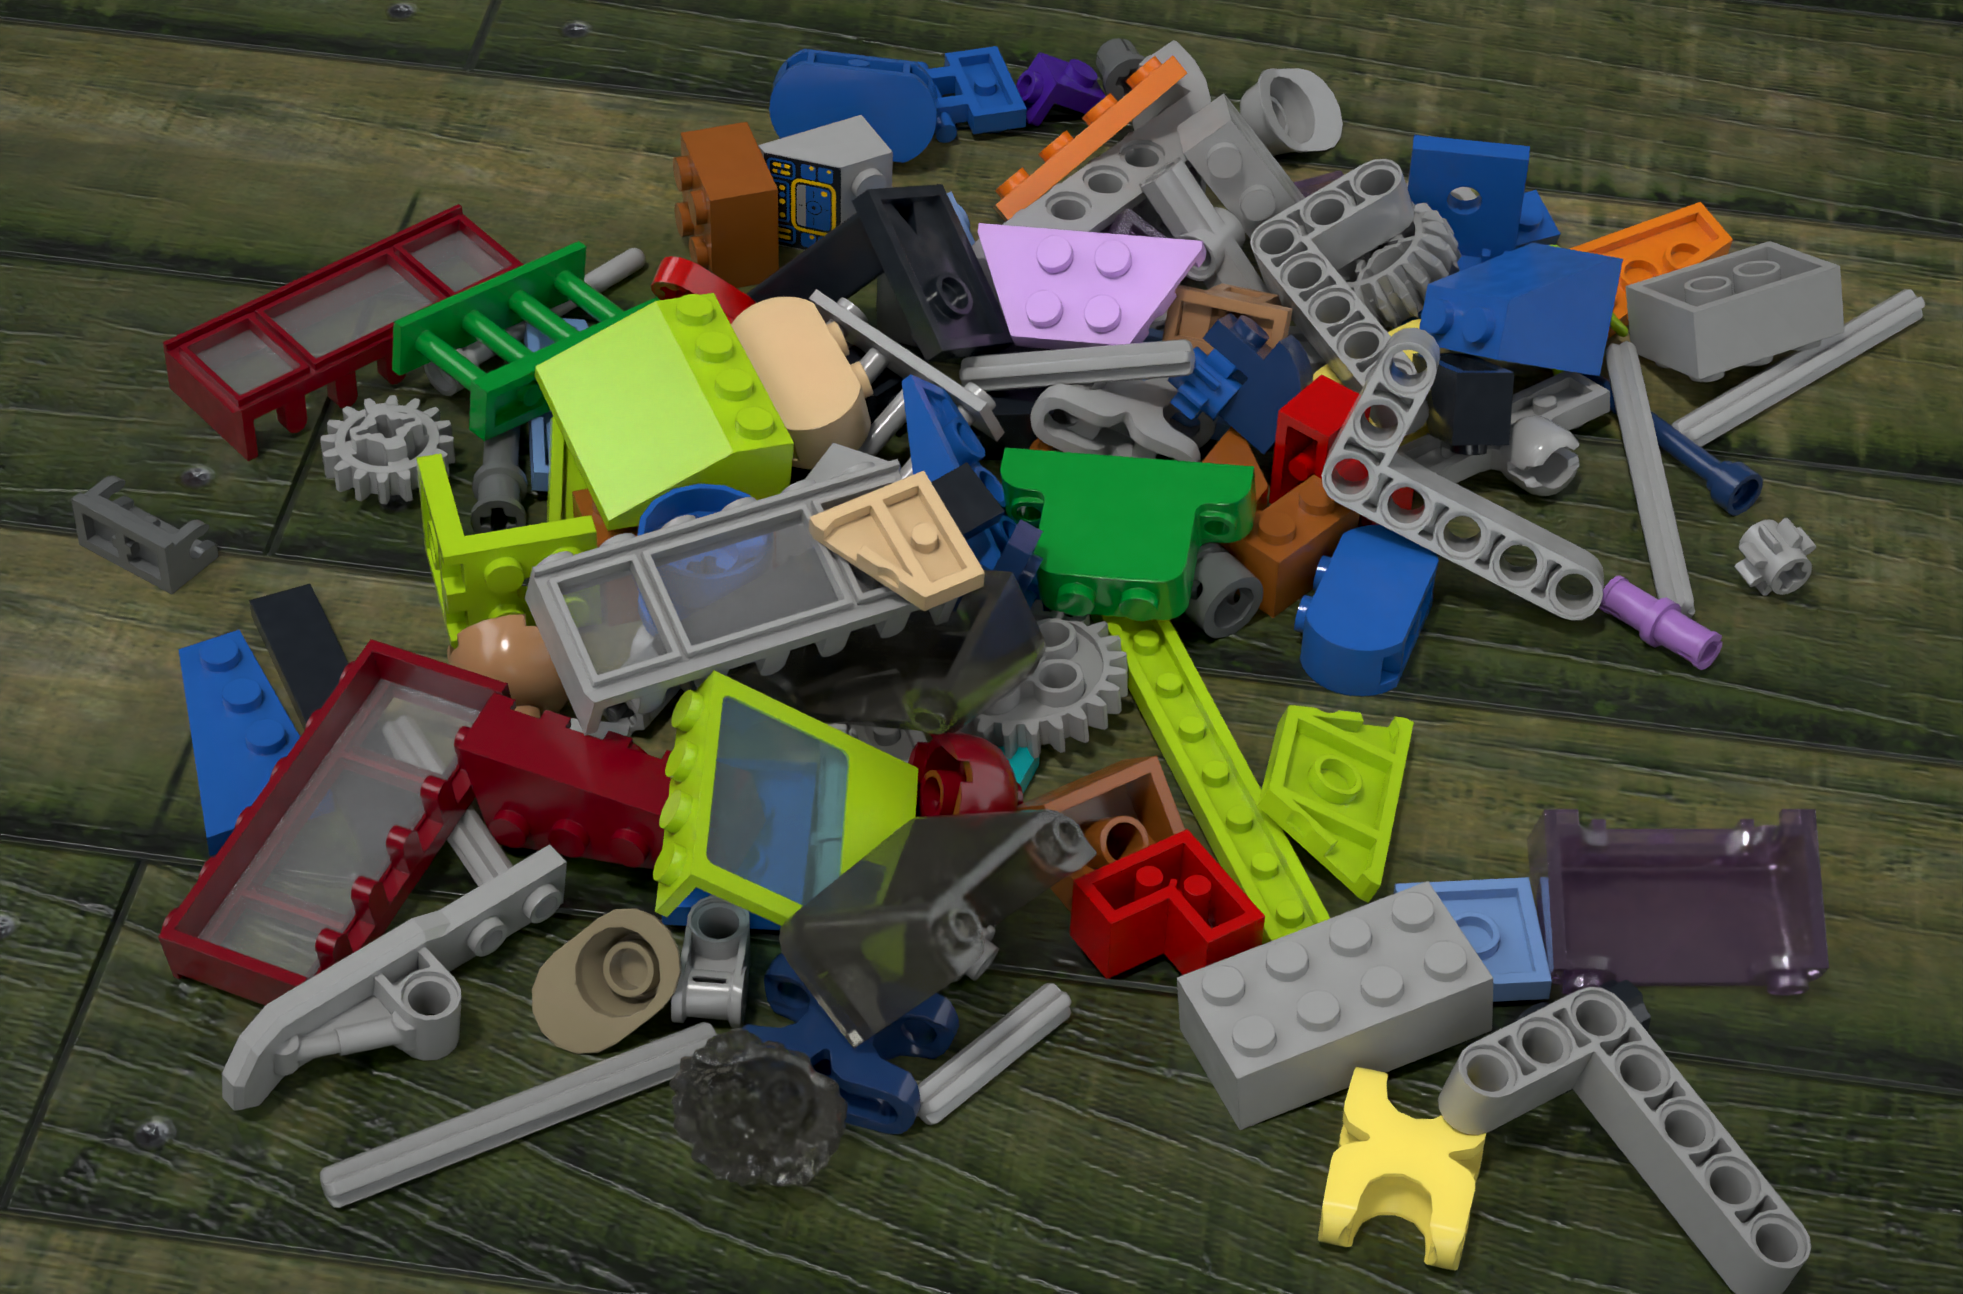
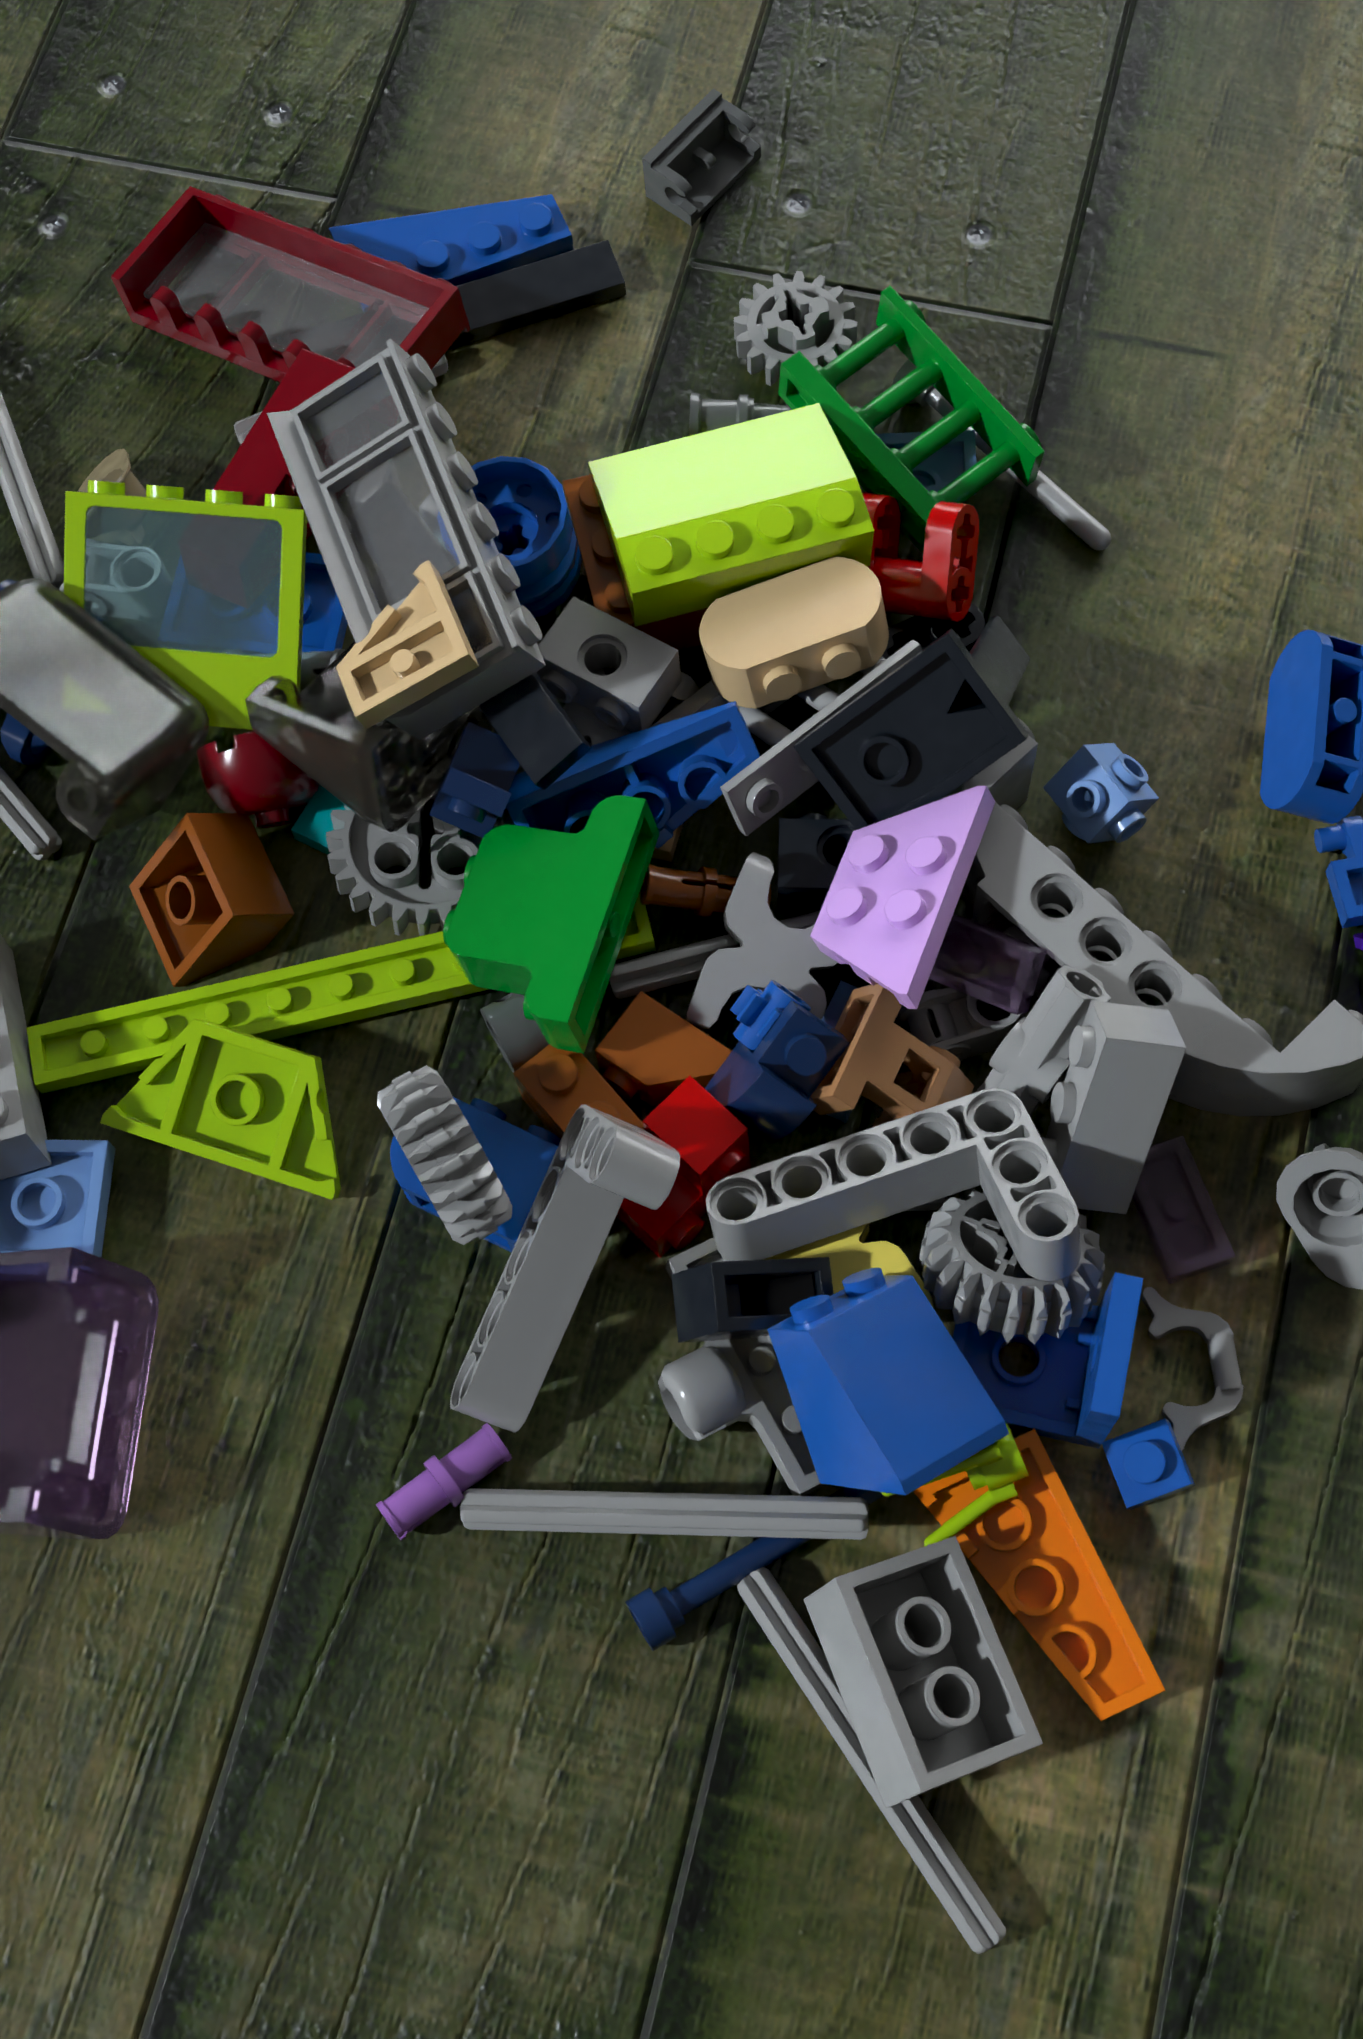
camera: 105 degrees right, 25 degrees up
dark red window [163,204,524,461] -> none
light grey piece [222,844,567,1111] -> none
lime bracket [416,453,602,649] -> none
medium nougat cylinder [447,614,569,719] -> none
dark orange brick [673,122,779,288] -> none
slope [758,115,893,251] -> none
light grey axle [959,339,1195,392] -> none
orange plate [993,56,1187,222] -> none
red brick [1070,829,1265,979] -> none
light grey gear [1735,518,1817,596] -> none
none -> light grey gear [377,1065,512,1245]

